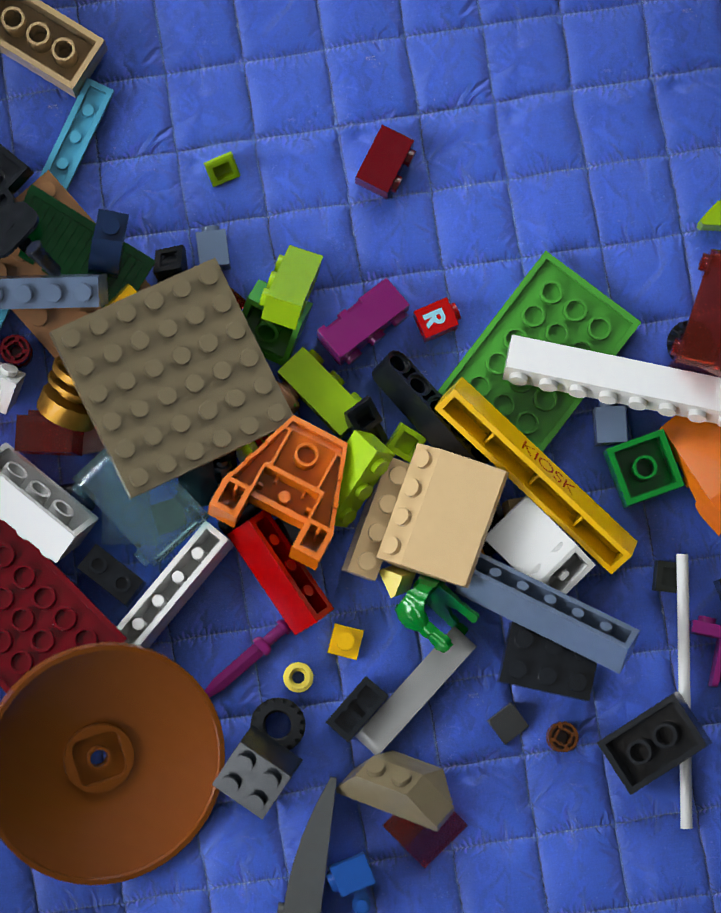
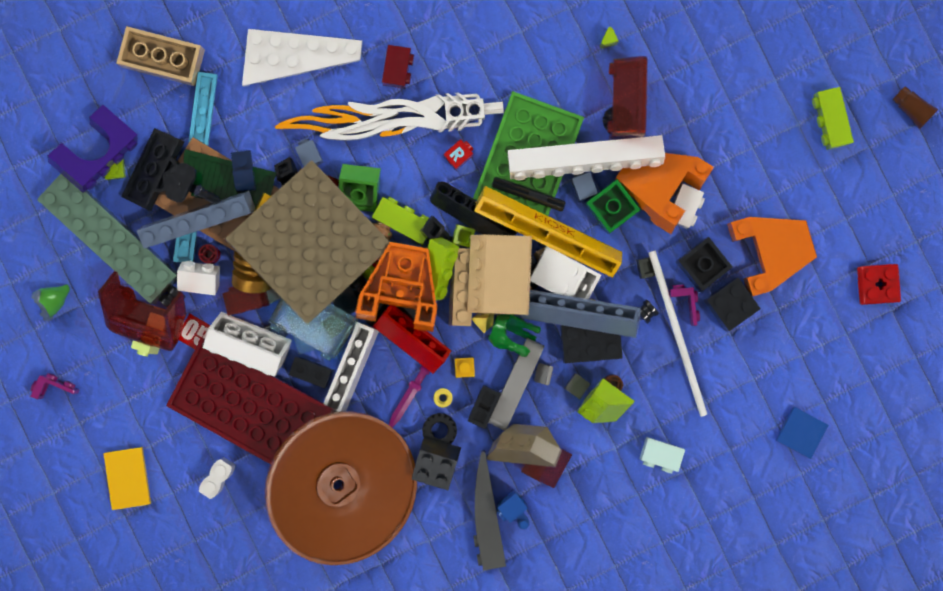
camera: 10 degrees left, 5 degrees up
lime slope [203,151,241,187] -> none
lime brick [259,245,323,330] -> none
magenta wedge [317,277,410,366] -> none
black brick [597,691,712,795] -> none
none -> white wing [242,29,362,87]
none -> white piece [275,92,504,141]
none -> black axle [492,177,566,211]
none -> light grey slope [534,363,553,385]
none -> lime slope [577,379,634,423]
none -> black wheel [638,299,659,324]
none -> light aqua brick [639,437,685,474]

